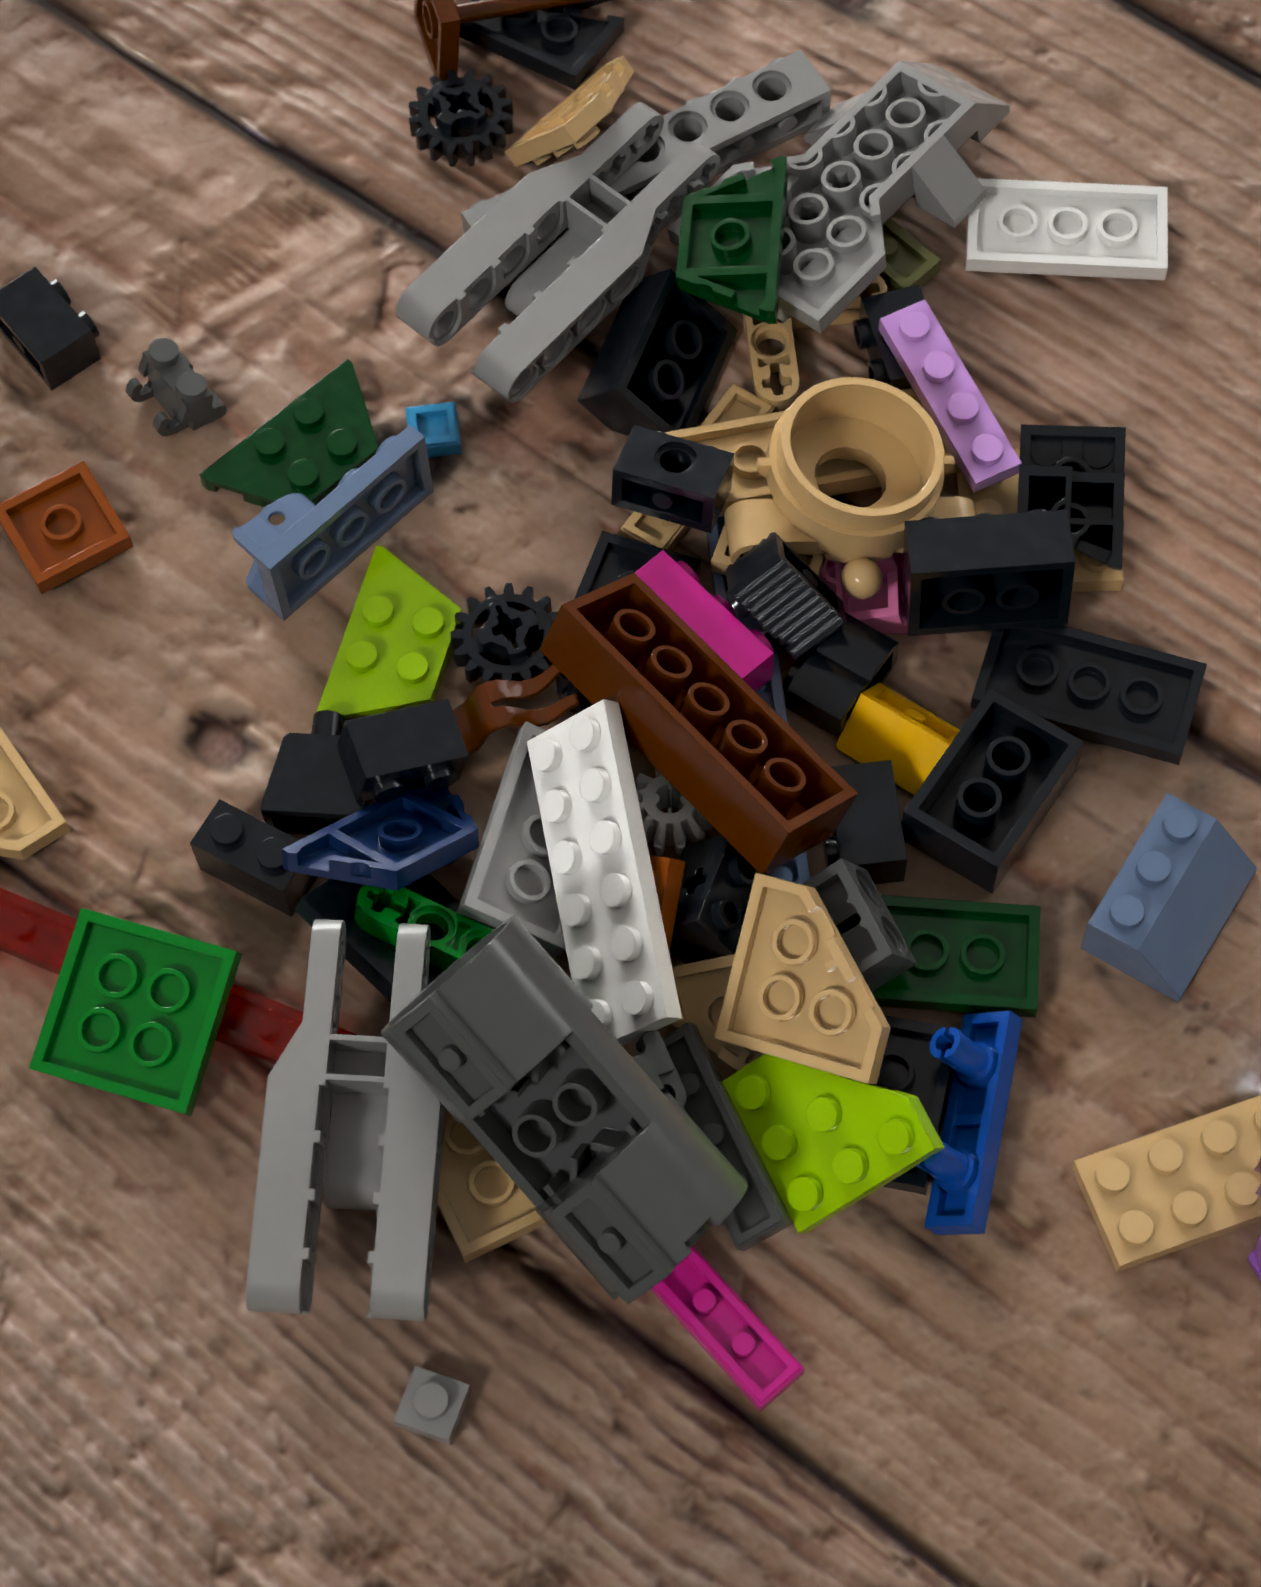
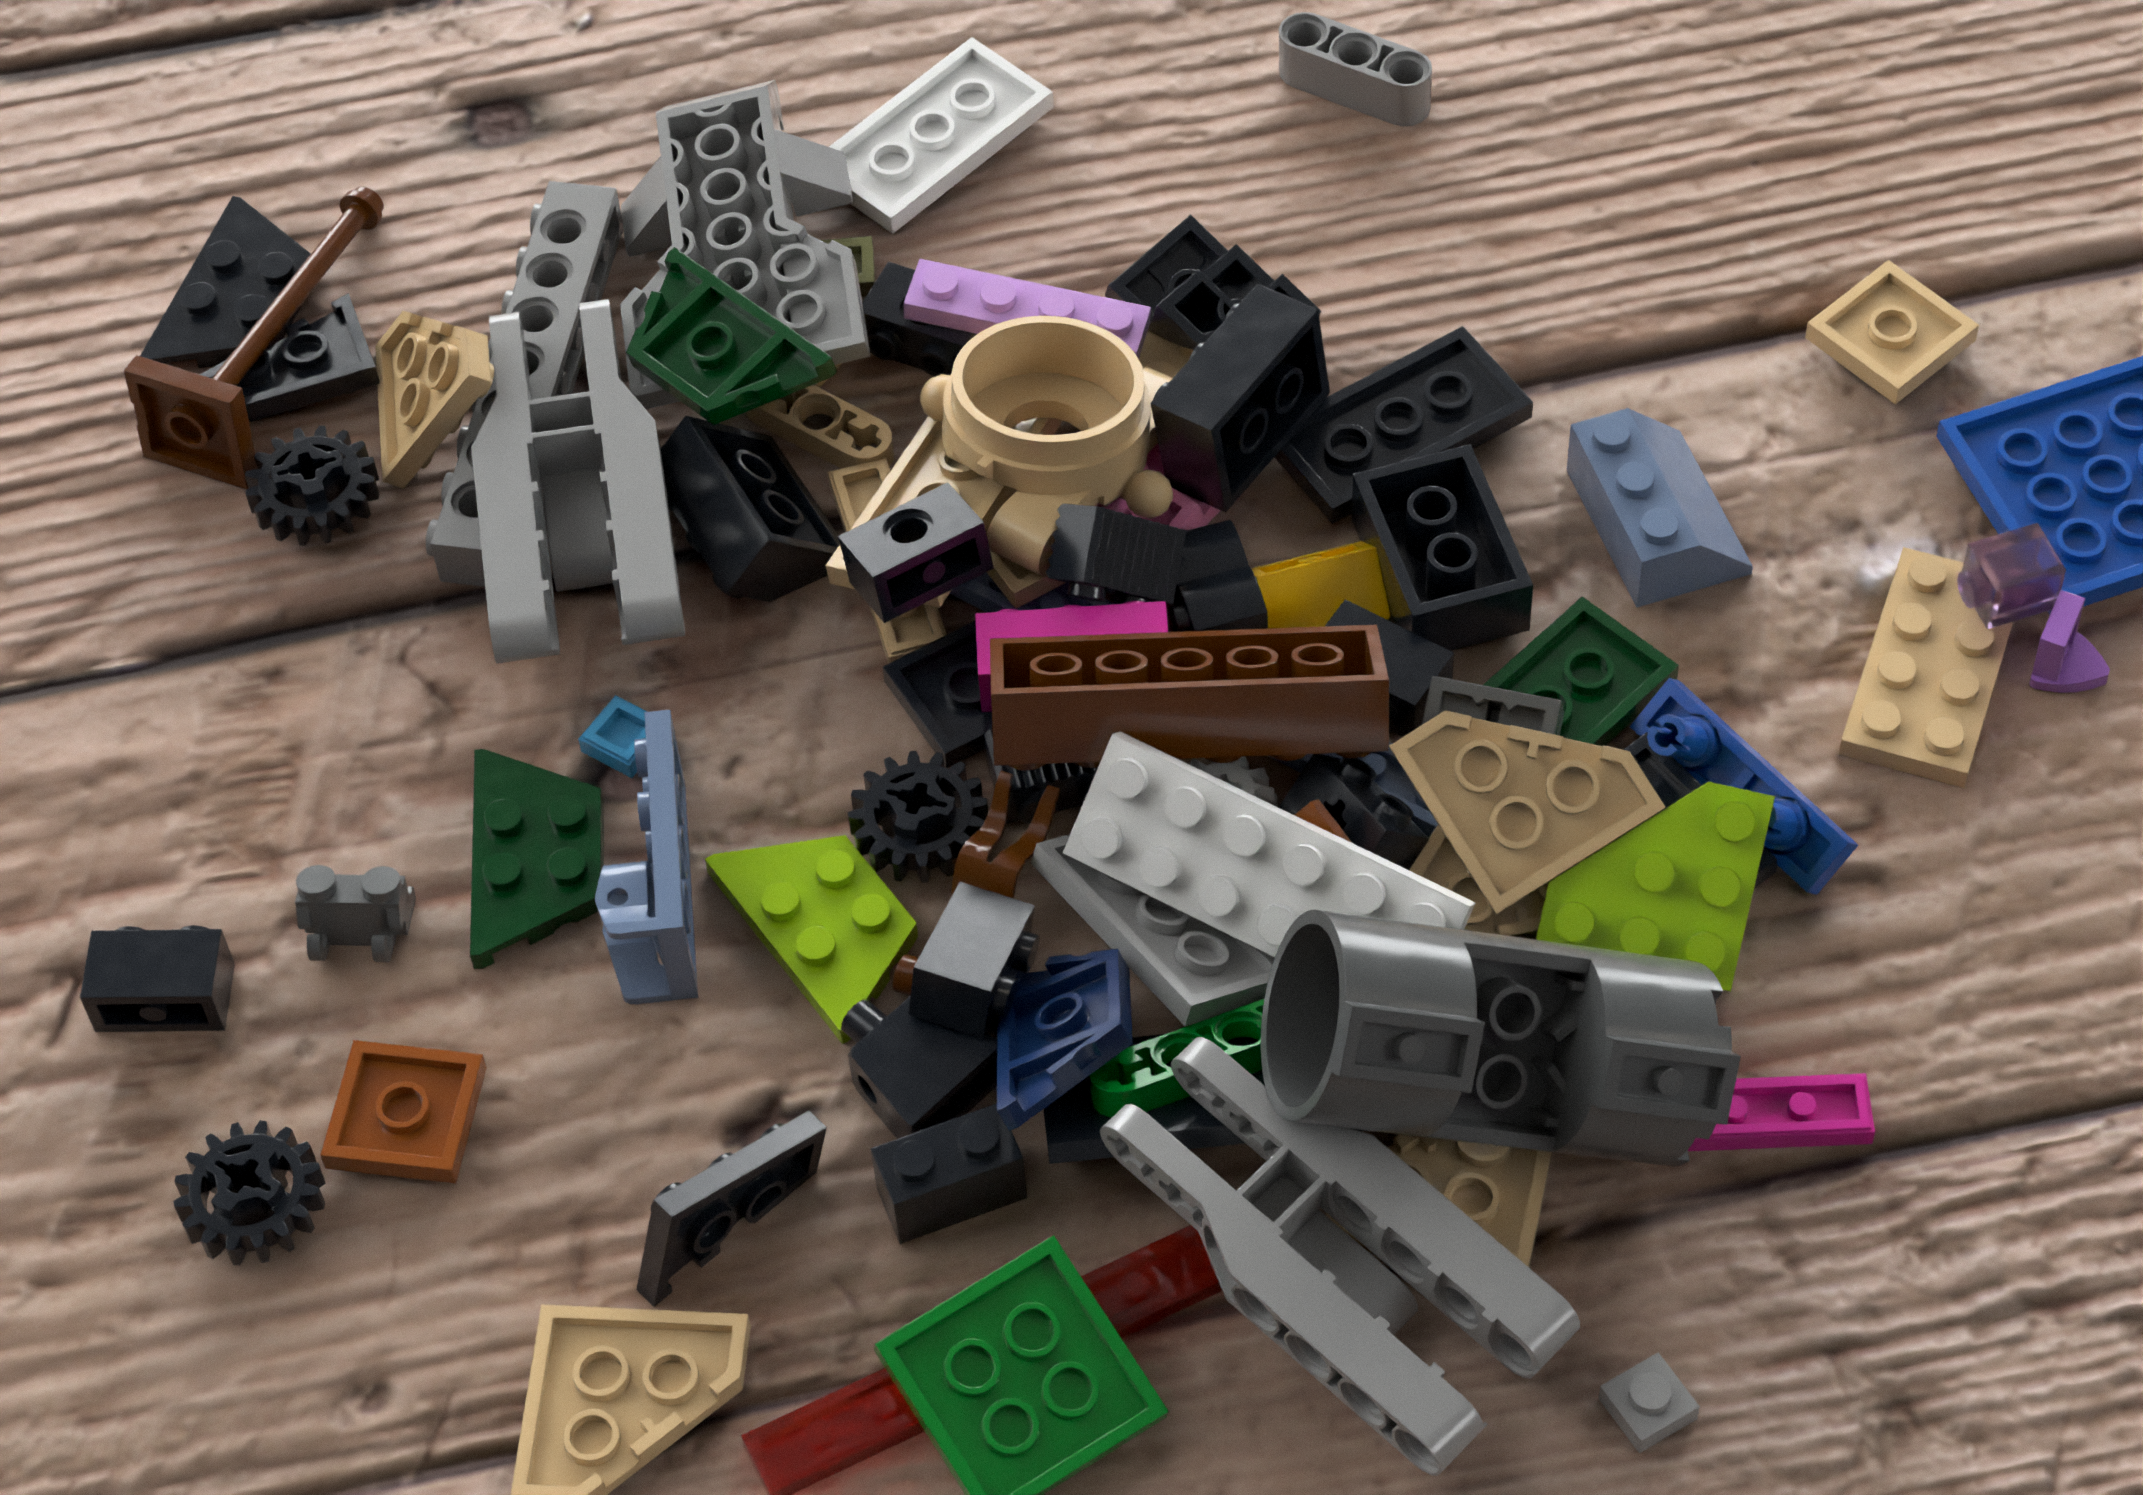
camera: 50 degrees left, 10 degrees down
none -> black wing [636,1111,827,1307]

